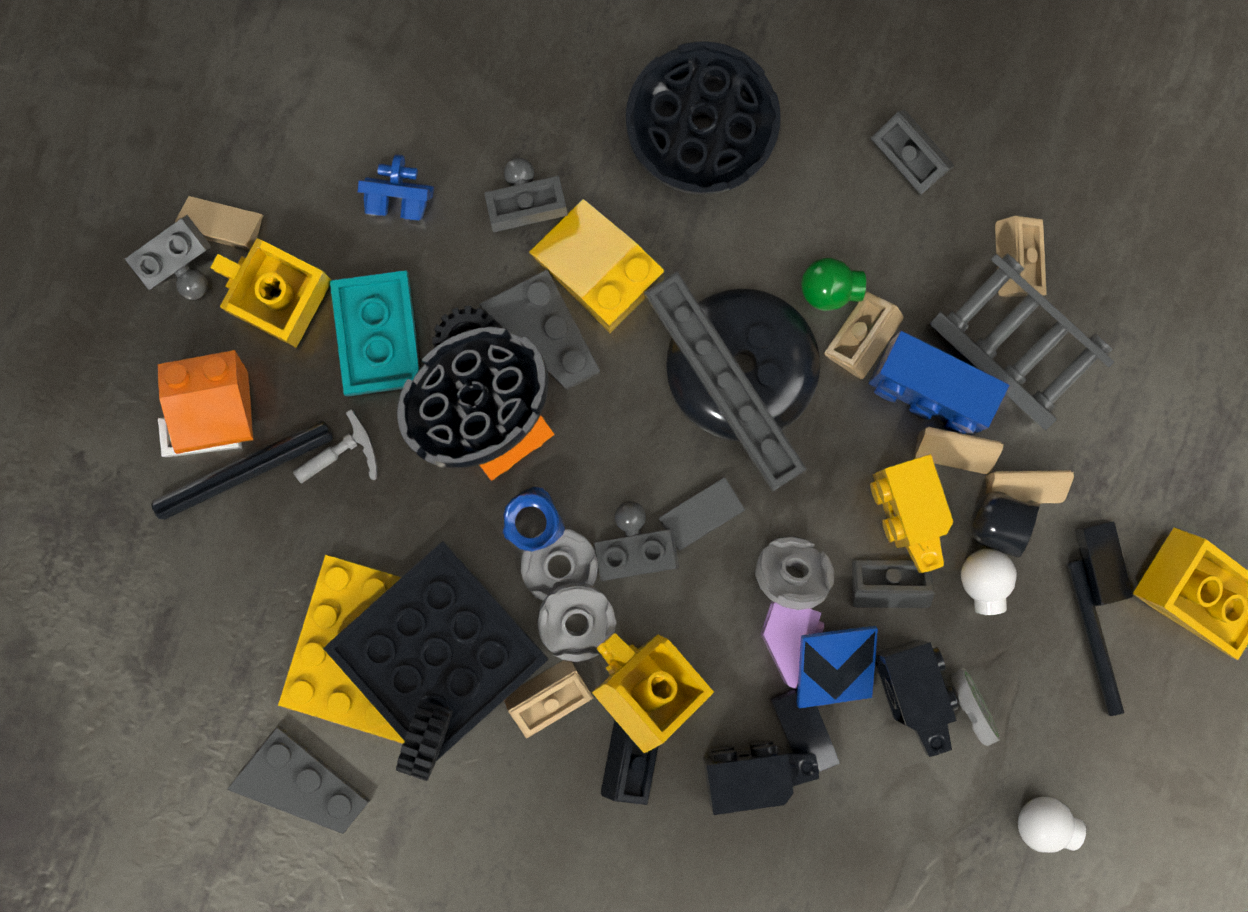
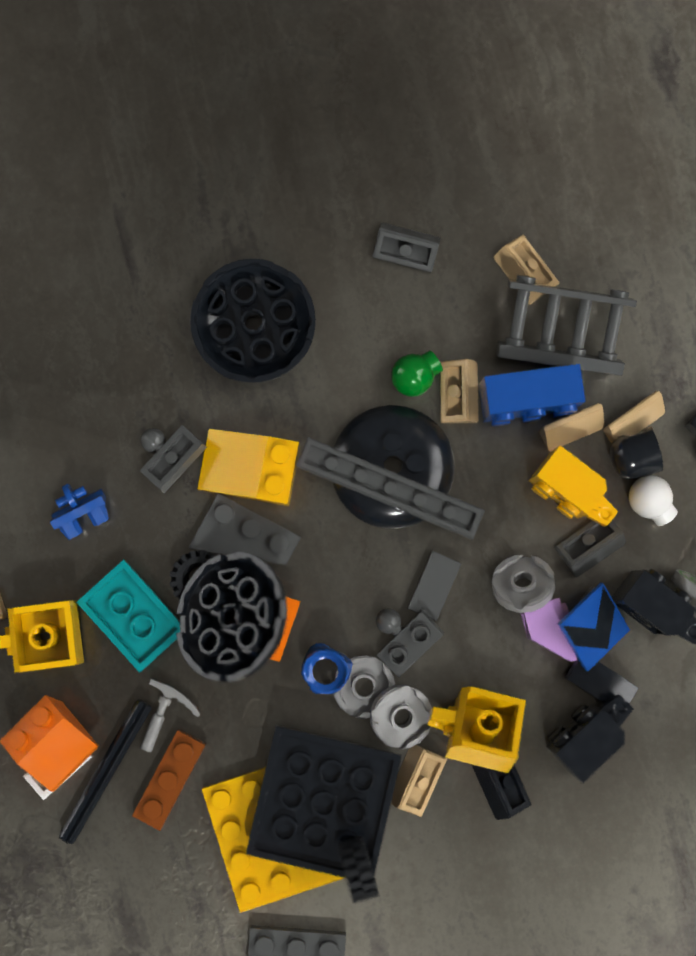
camera: 40 degrees left, 0 degrees up
none -> dark orange plate [132,729,206,831]

